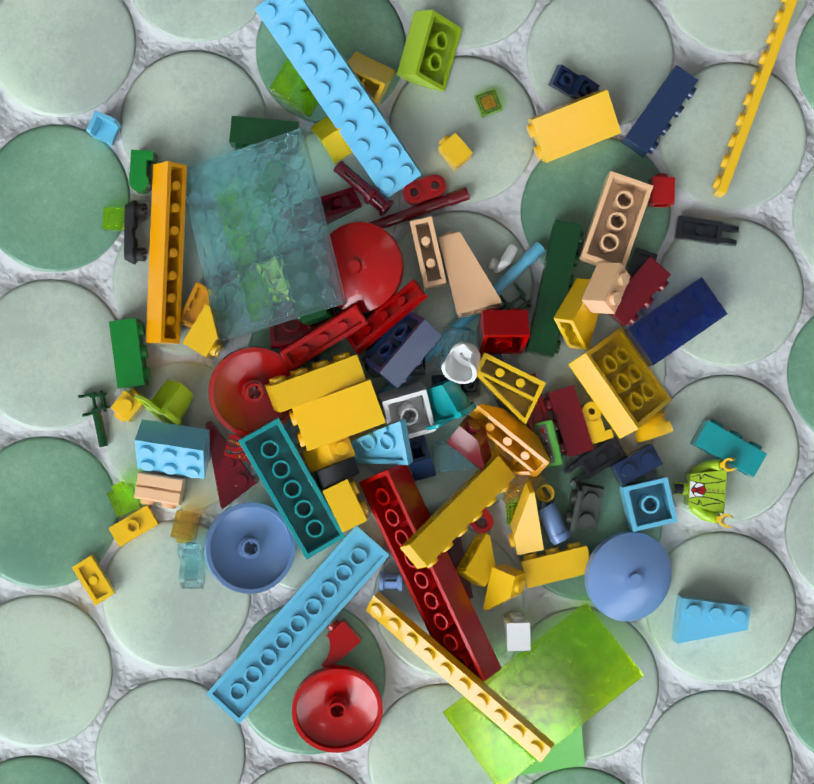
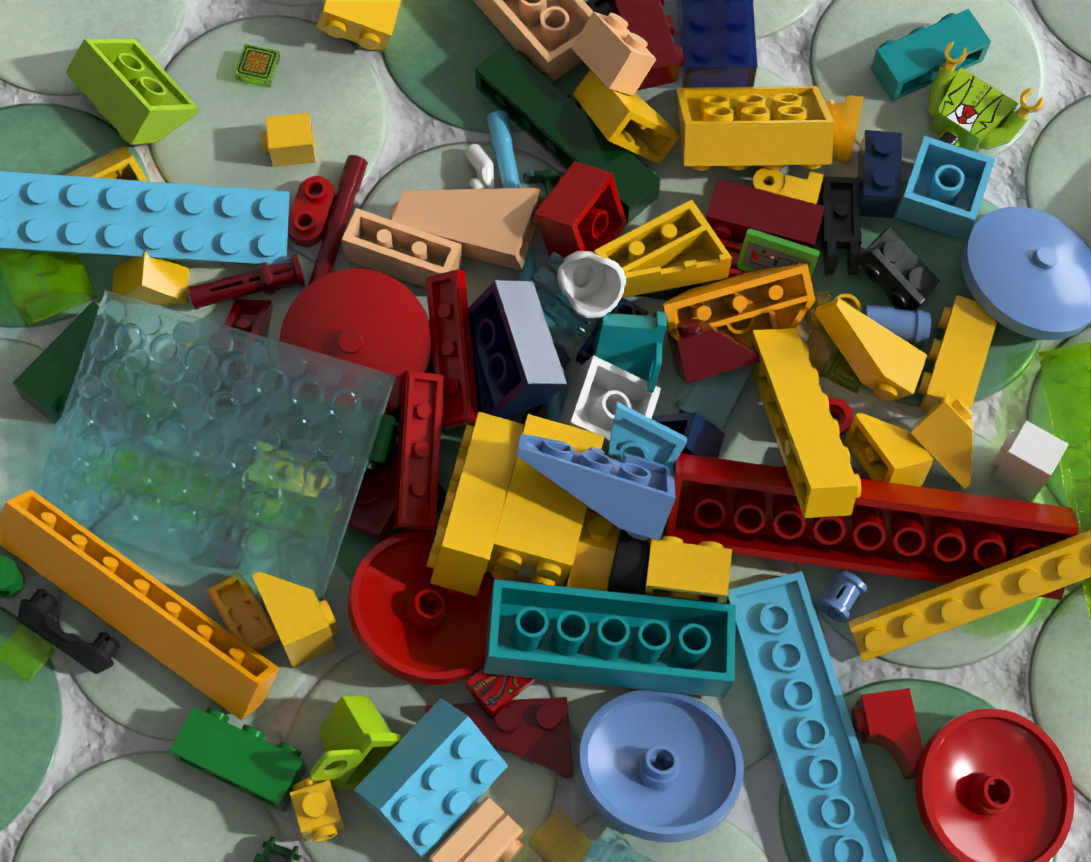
camera: 55 degrees left, 20 degrees down
none -> medium blue wedge [516,433,676,541]

